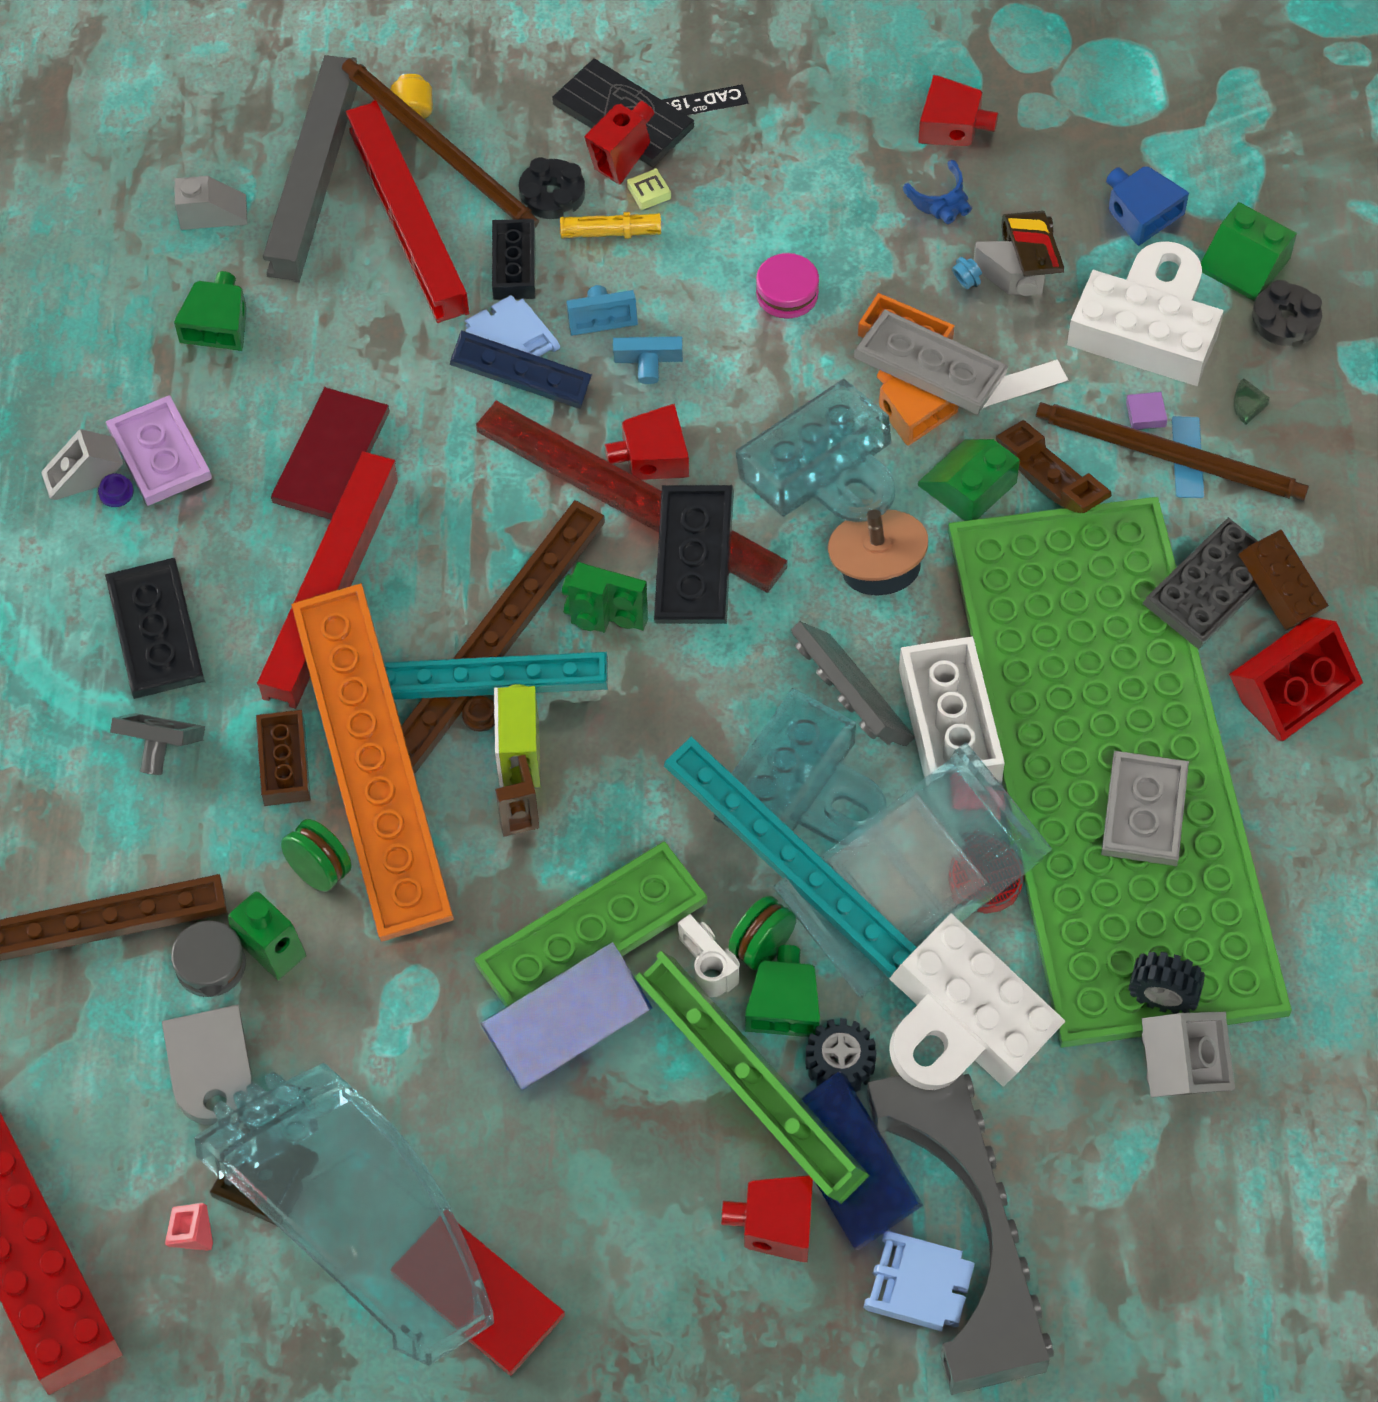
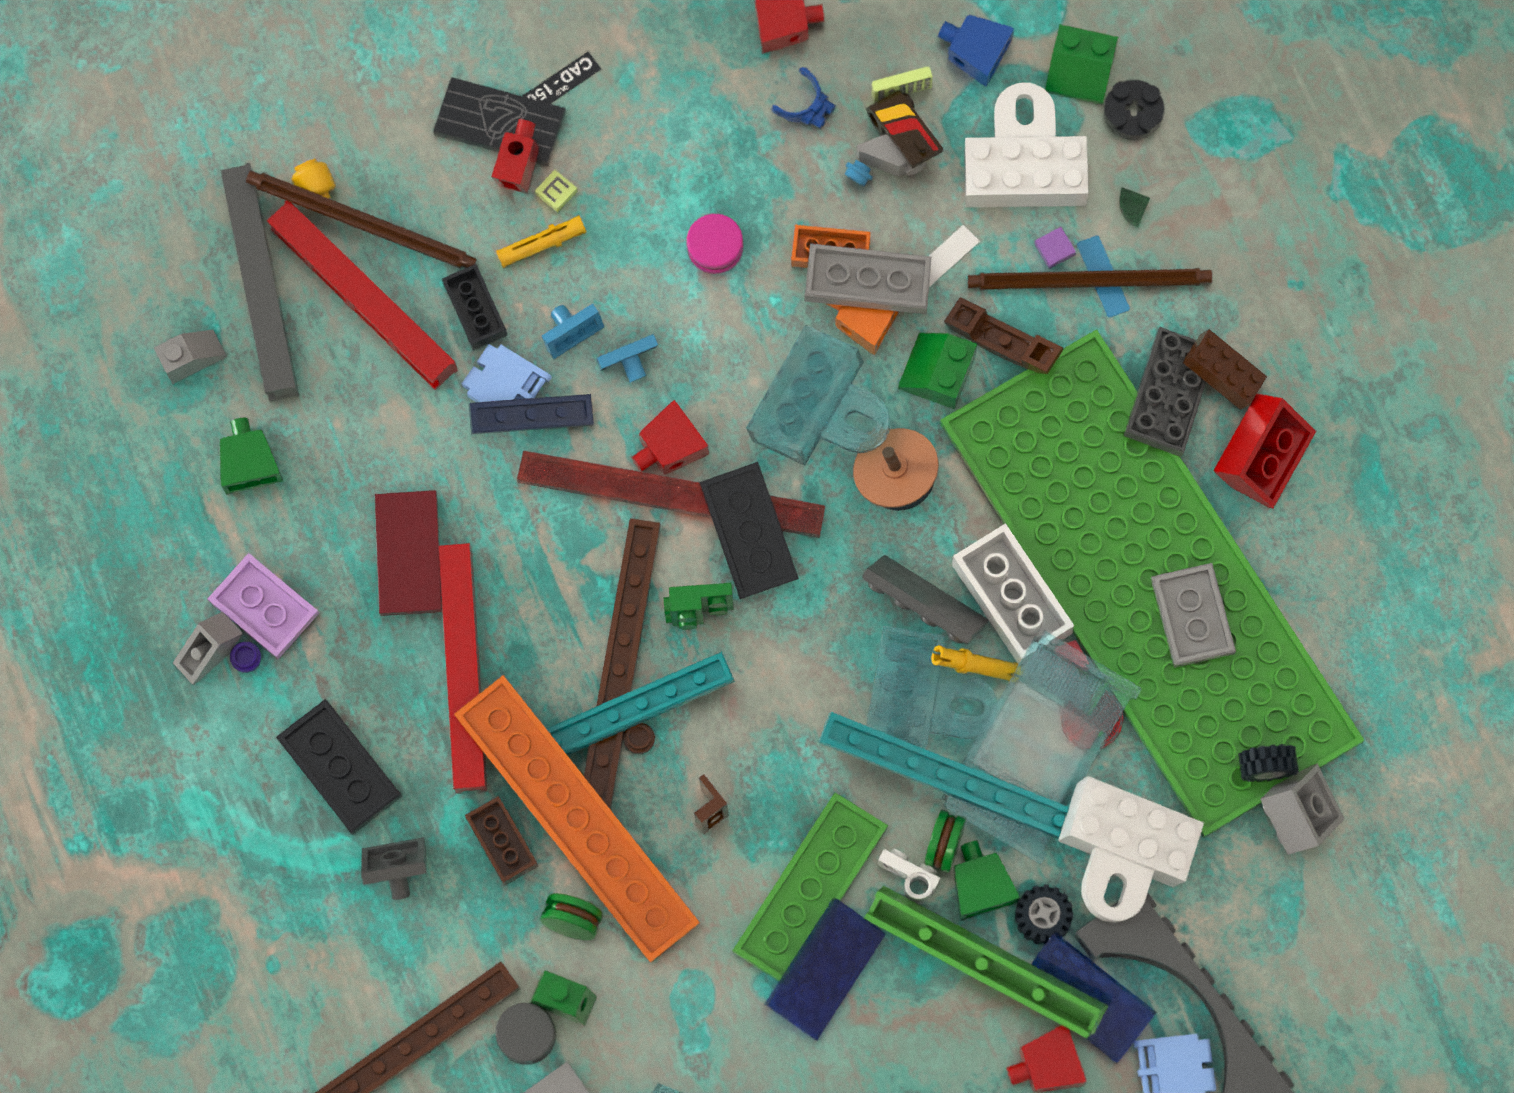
camera: 20 degrees left, 15 degrees up
lime piece [494,684,541,788] -> none
black plate [519,157,585,219] -> none
none -> yellowish green tile [871,66,933,103]
none -> yellow pin [931,645,1021,682]

